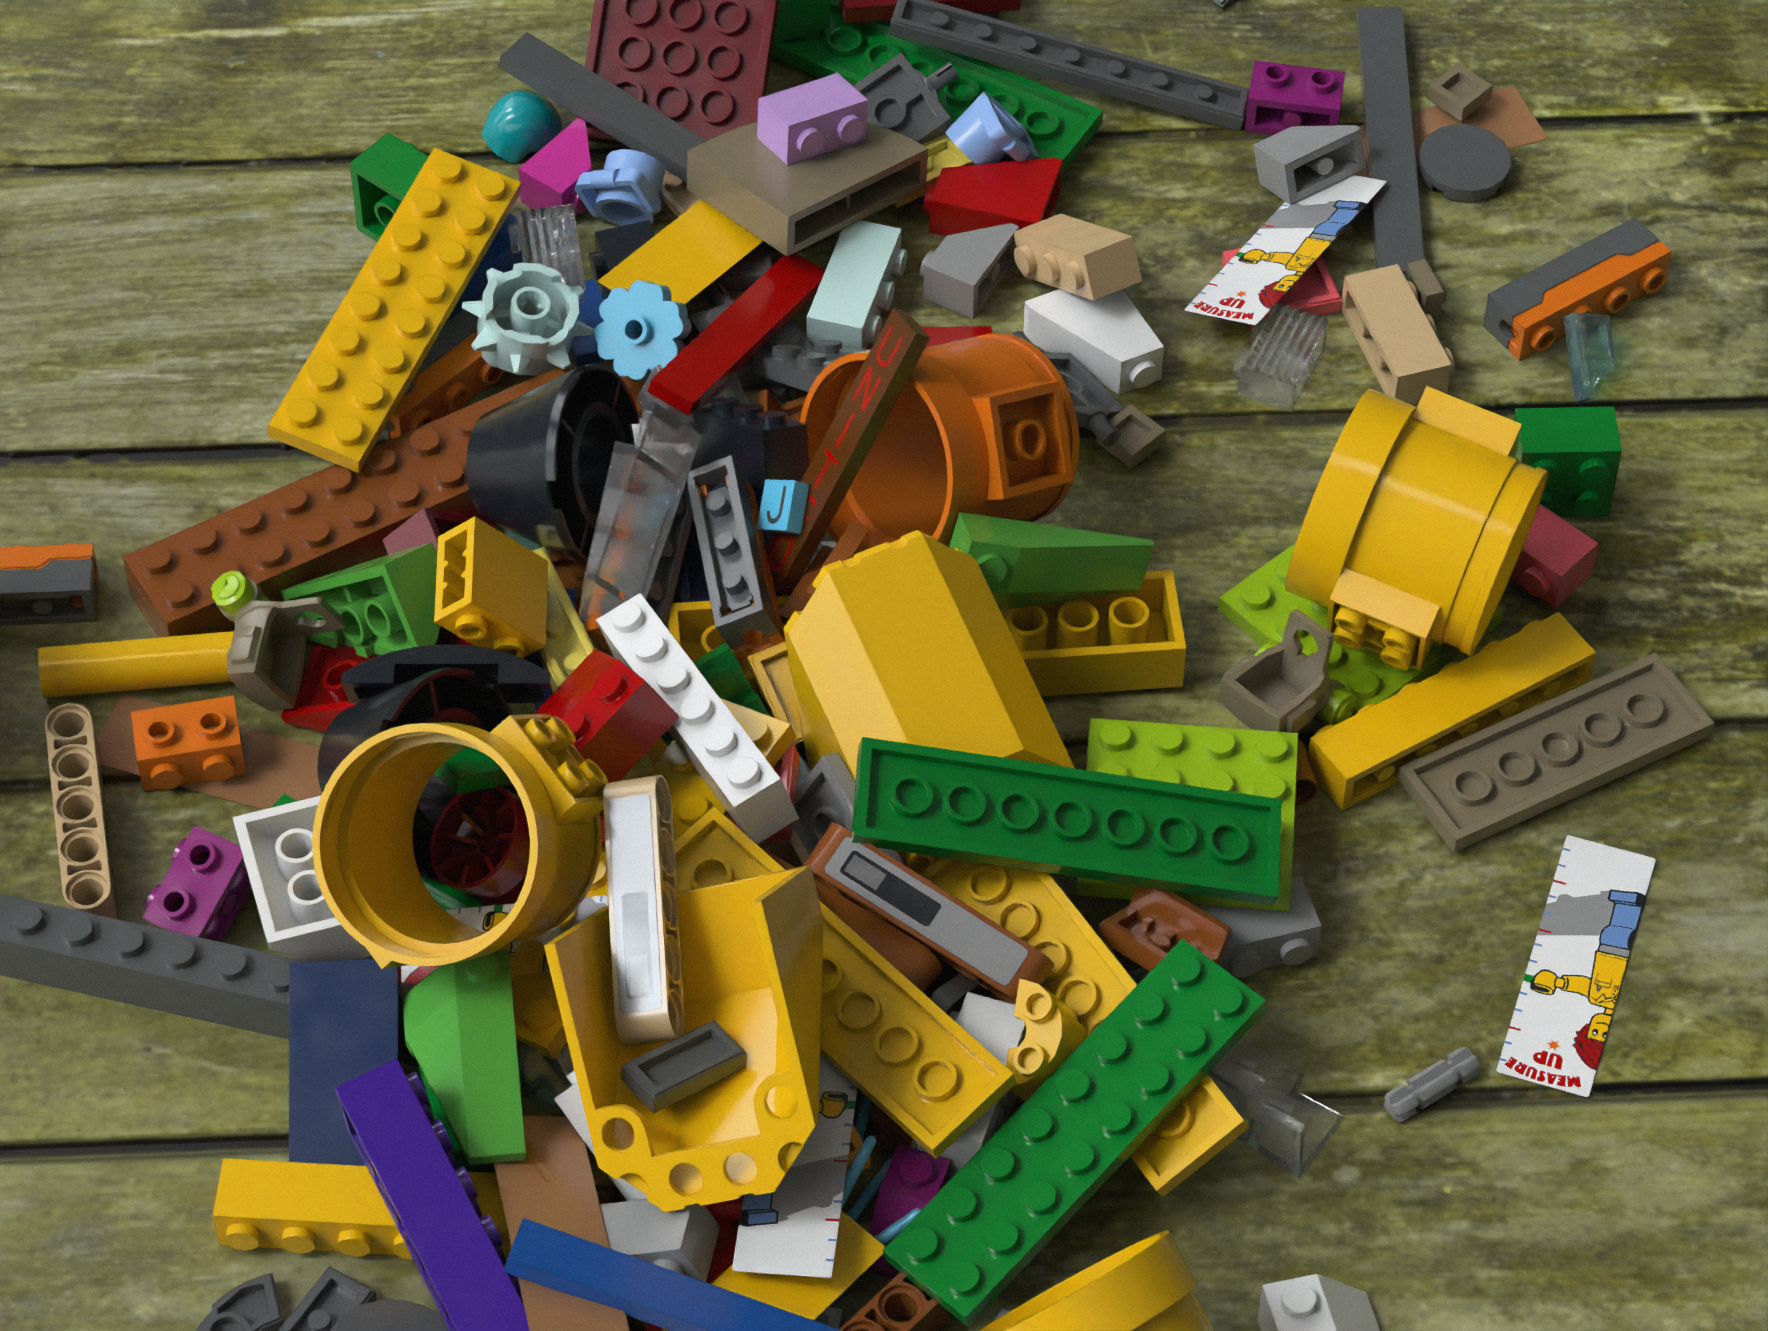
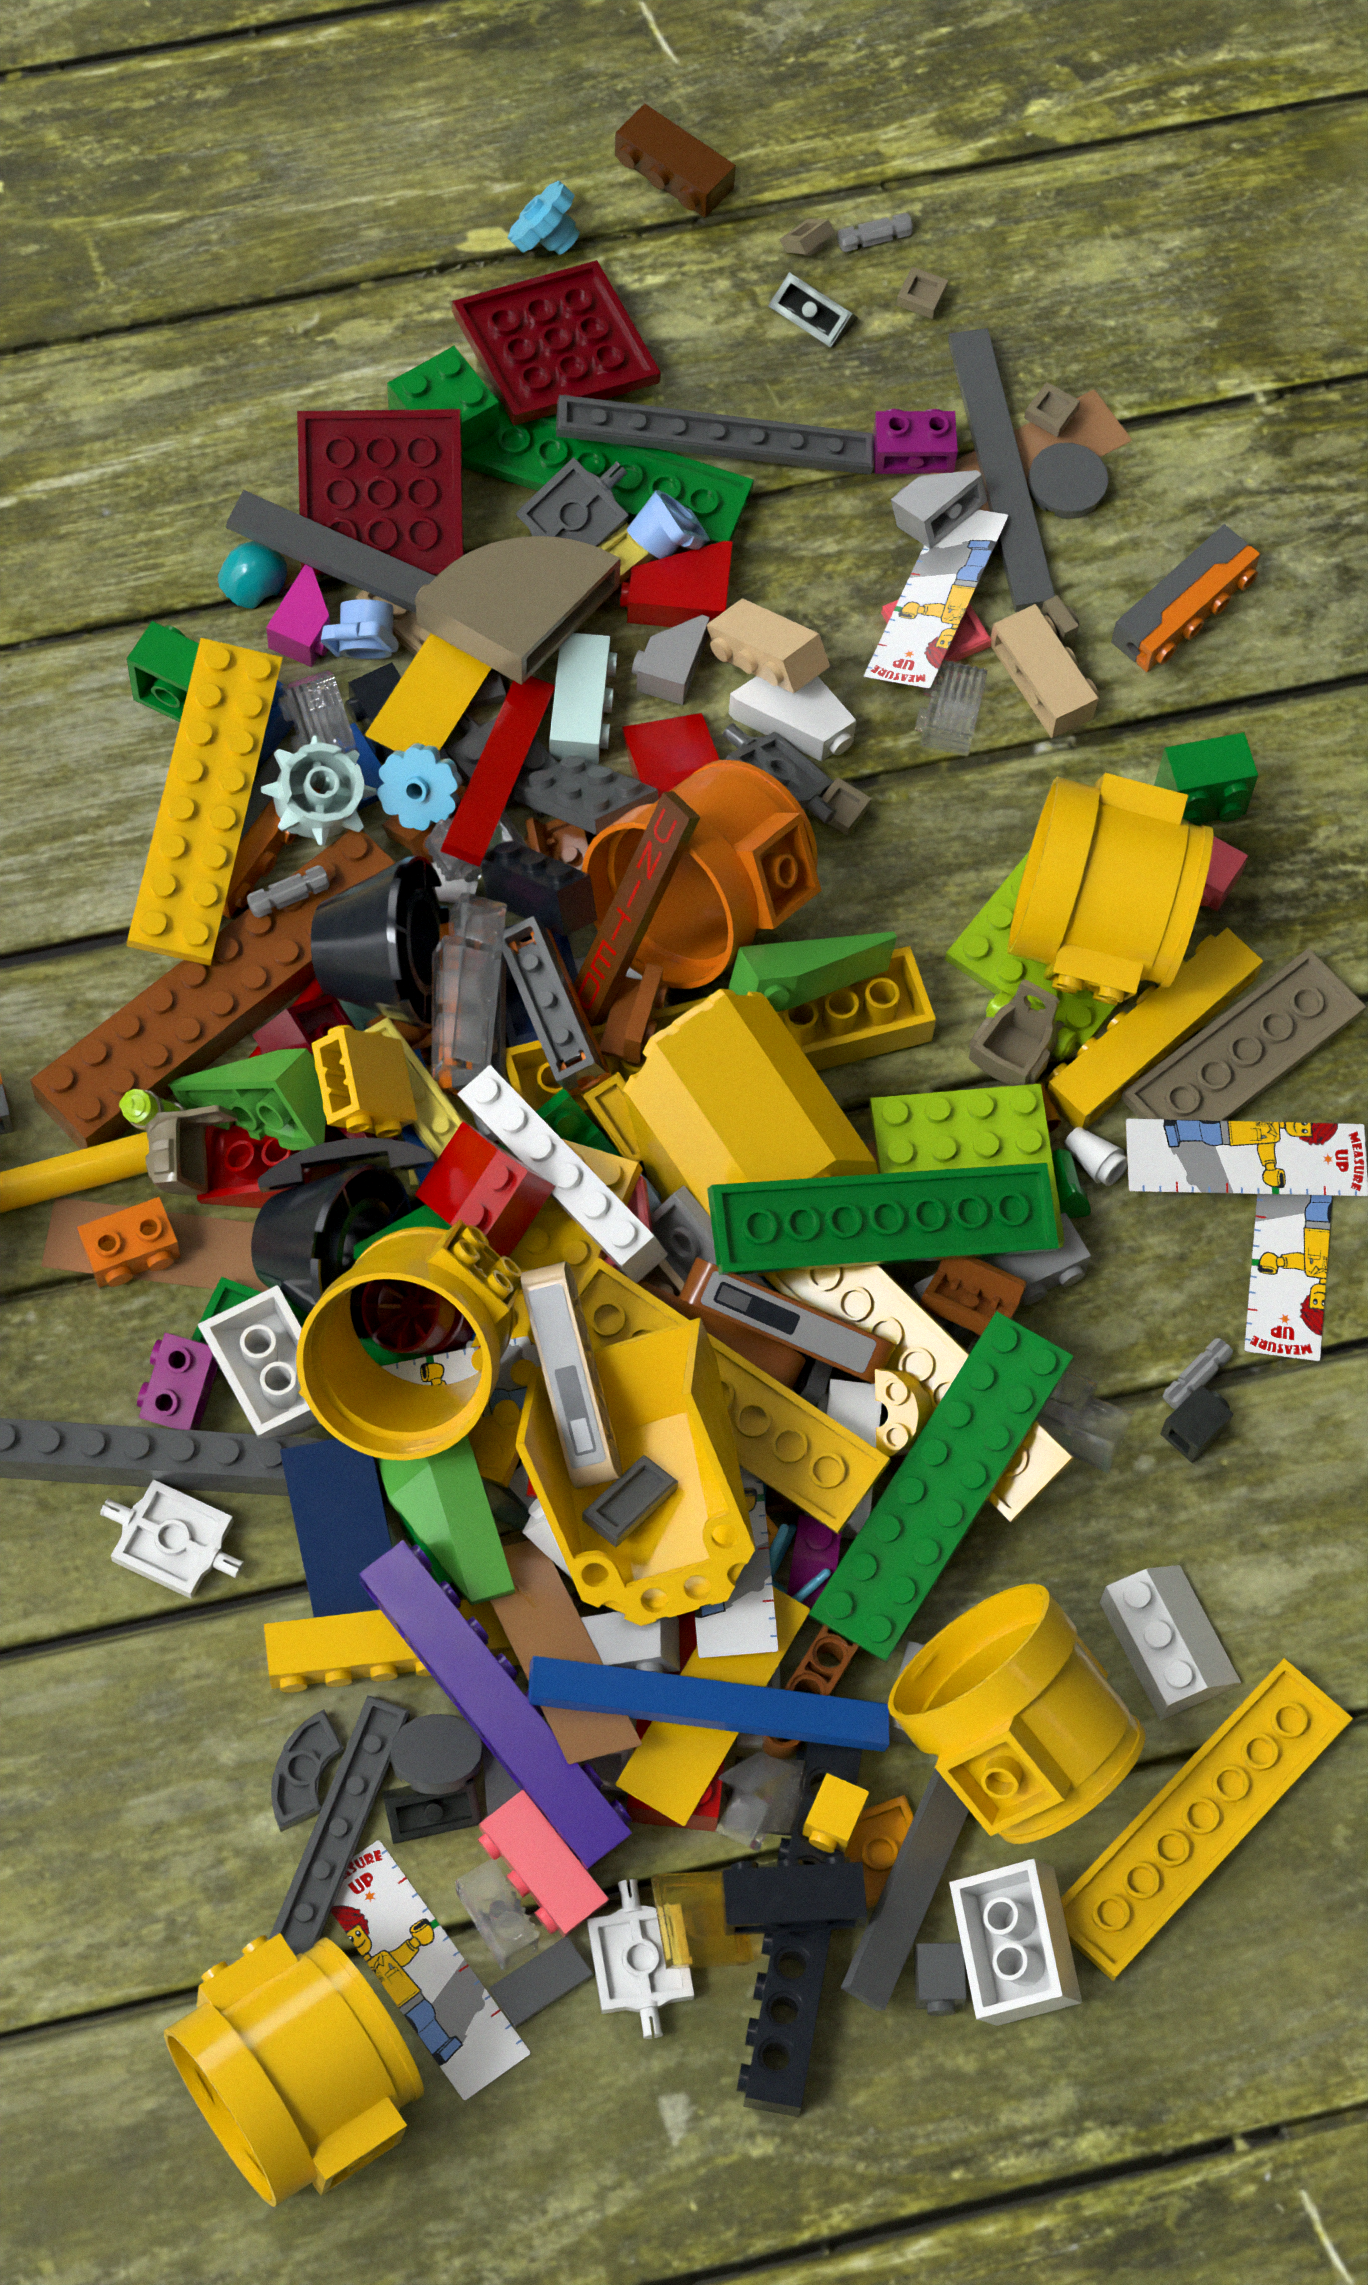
camera: 15 degrees left, 15 degrees up
tan beam [45,703,118,919] -> none
lavender brick [757,73,868,166] -> none
medium azure tile [757,479,809,534] -> none
clear light blue tile [1563,312,1616,403] -> none
none -> white plate [100,1479,244,1599]
none -> light grey axle [247,865,329,917]
none -> green tile [1052,1149,1091,1219]
none -> white cone [1064,1127,1128,1186]
none -> sticker [1126,1119,1368,1196]
none -> pearl dark grey brick [1160,1384,1234,1463]

